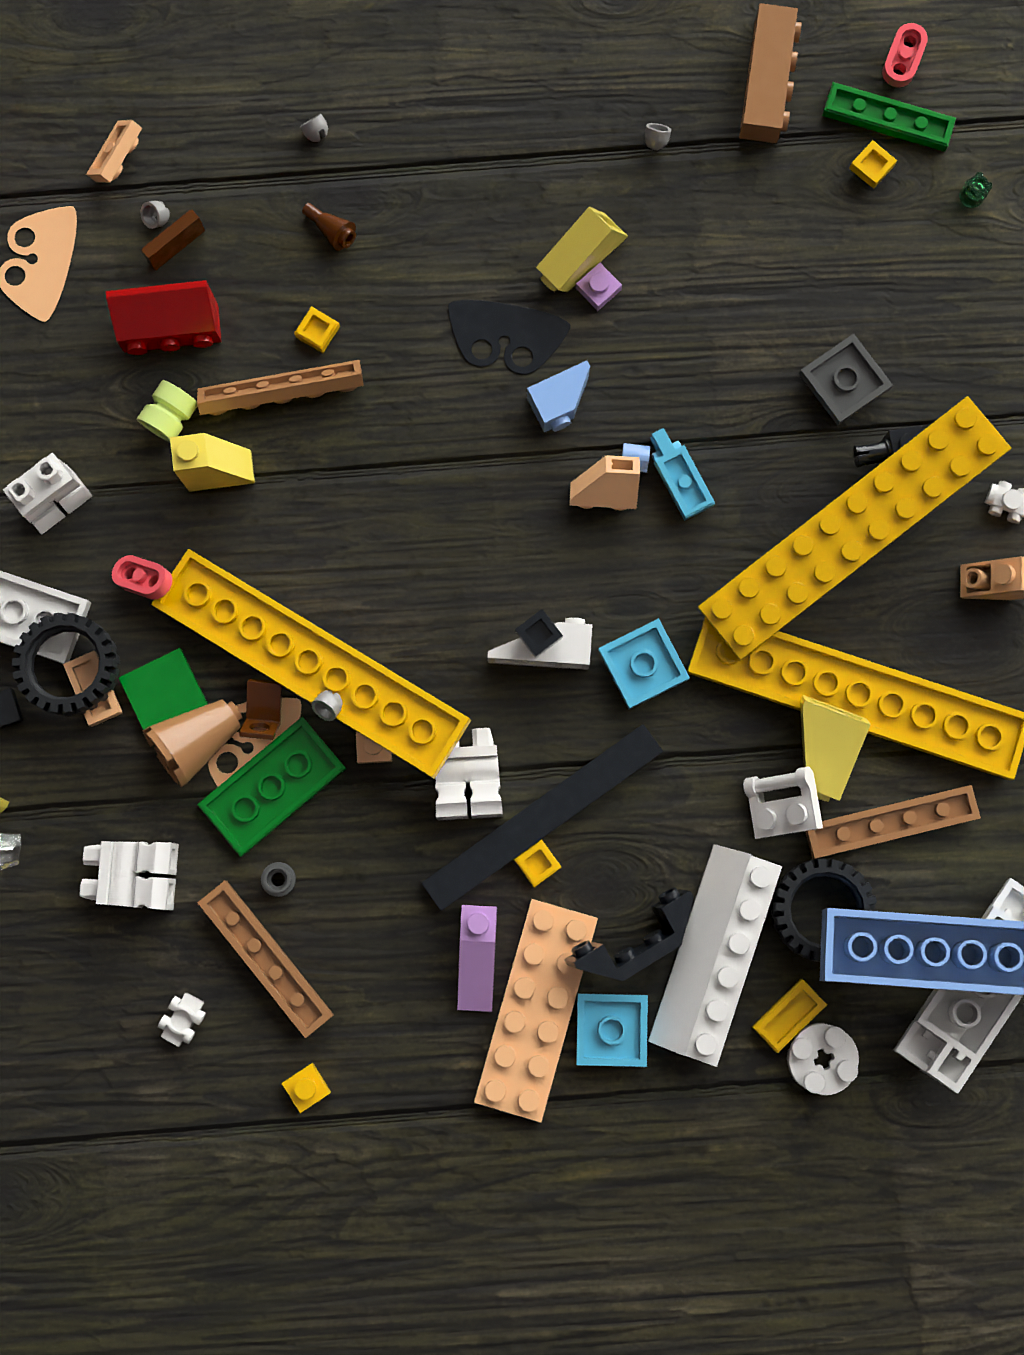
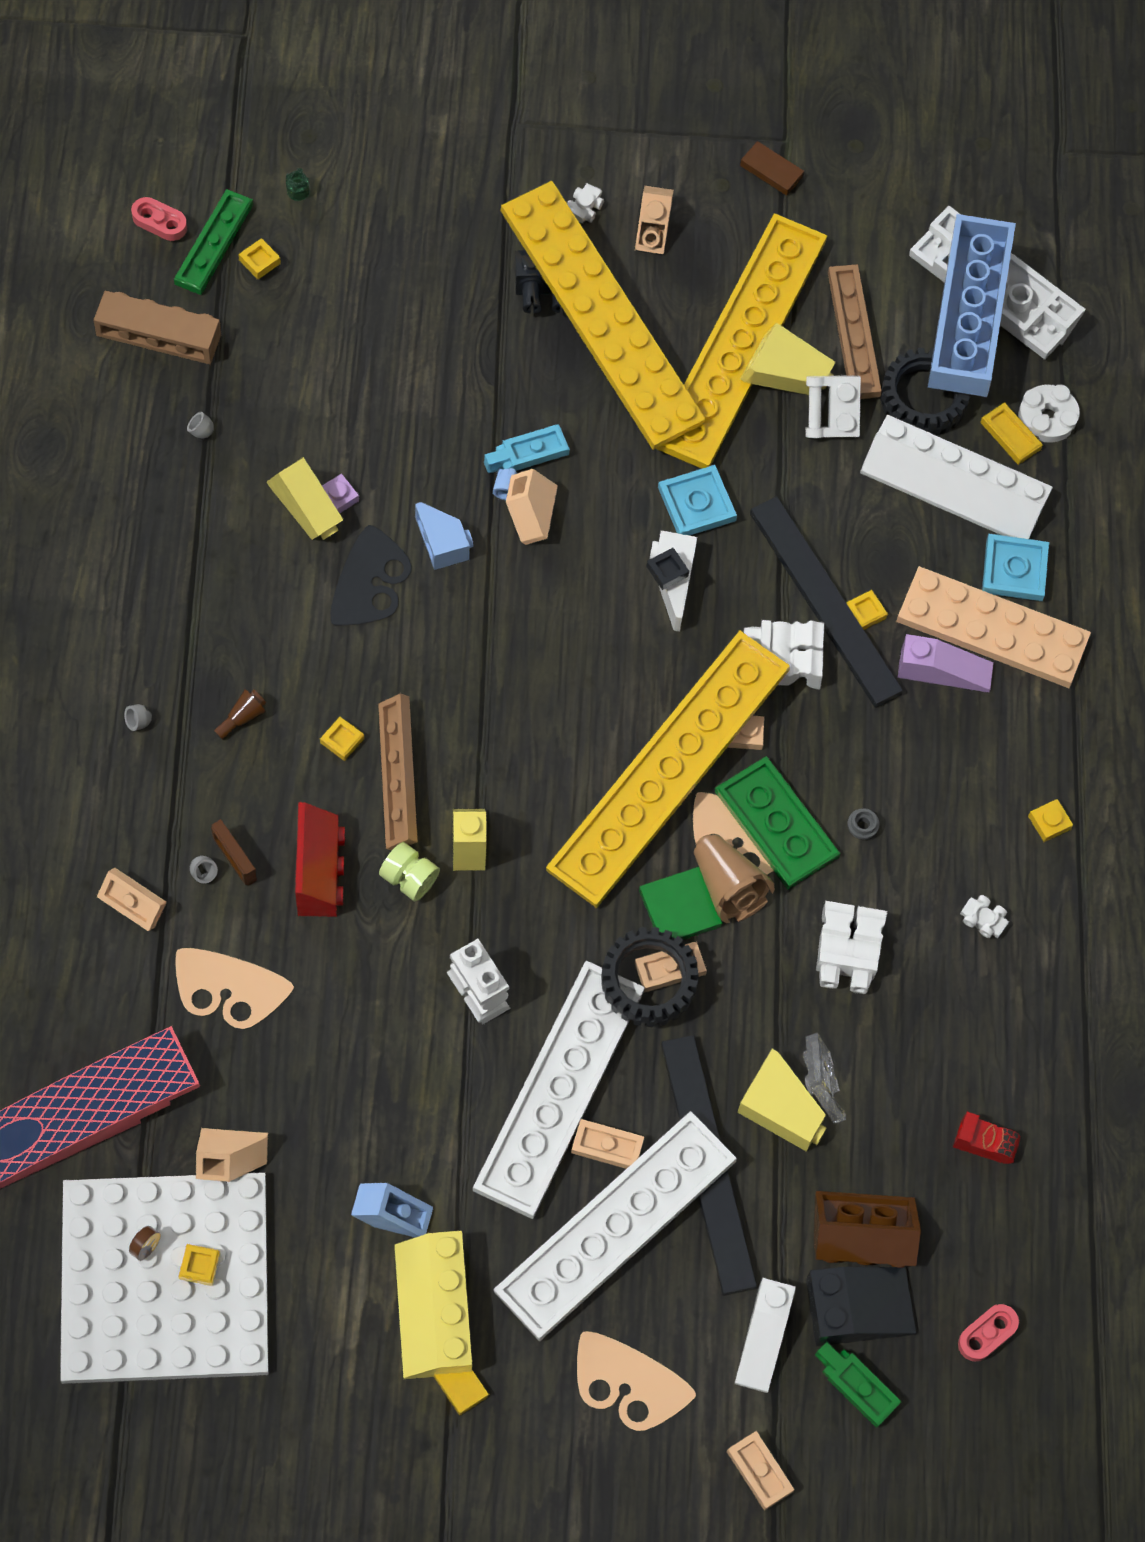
camera: 90 degrees left, 15 degrees down
coral plate [112,555,172,600] -> none
medium nougat plate [198,880,334,1038] -> none
reddish brown bracket [239,679,282,740] -> none
light grey hinge [312,690,343,721] -> none
black slope [564,887,694,981] -> none
dark grey plate [799,334,893,426] -> none

